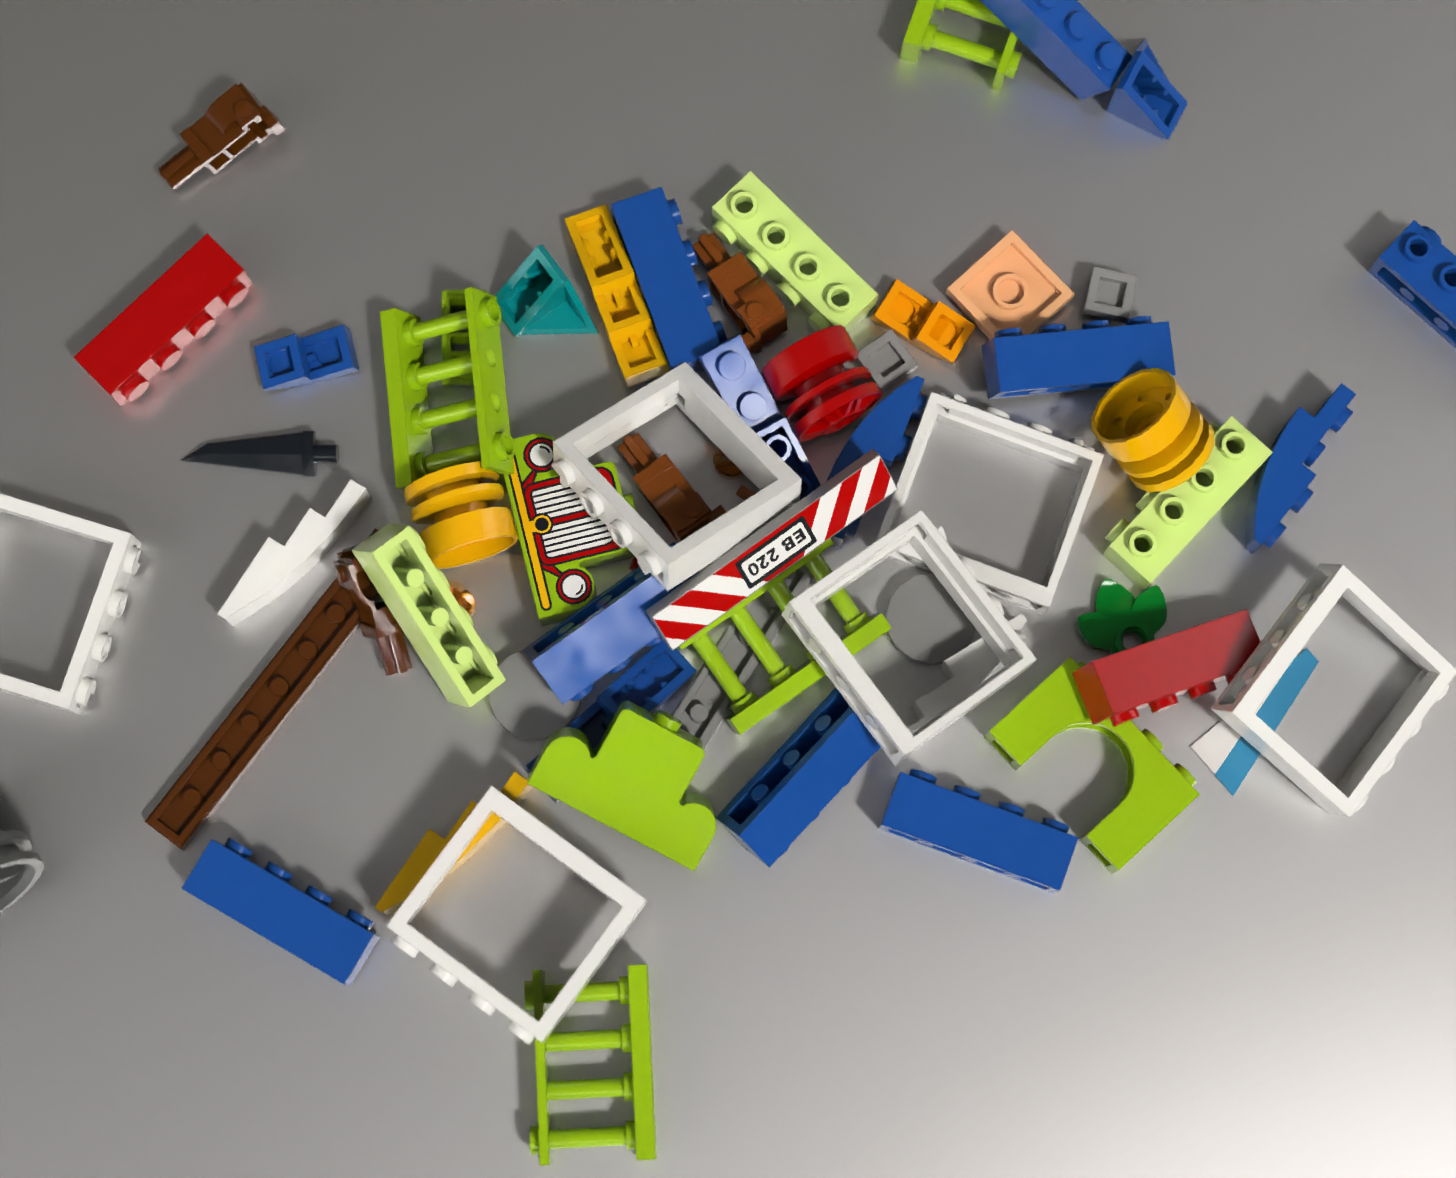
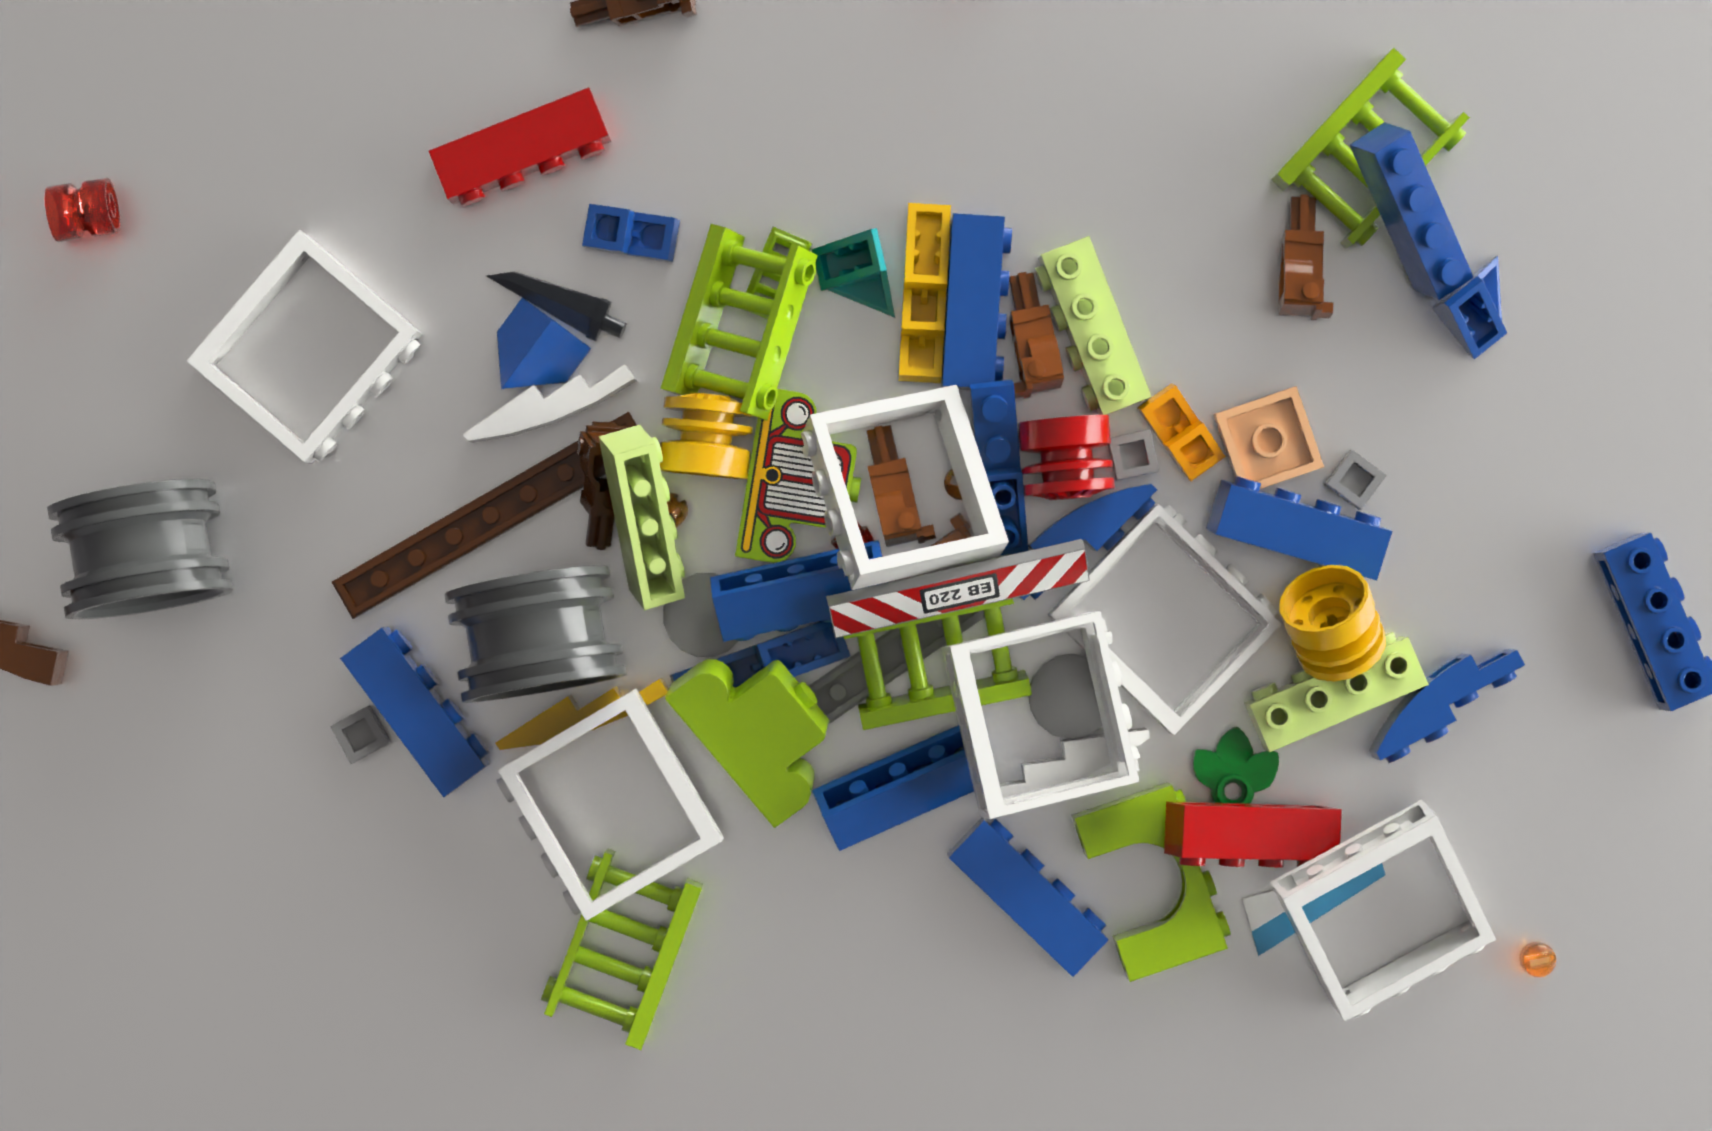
camera: 25 degrees right, 10 degrees up
none -> light grey plate [330,705,391,764]
none -> dark grey wheel [444,566,627,703]
none -> blue slope [497,298,591,389]
none -> dark orange piece [1278,194,1333,320]

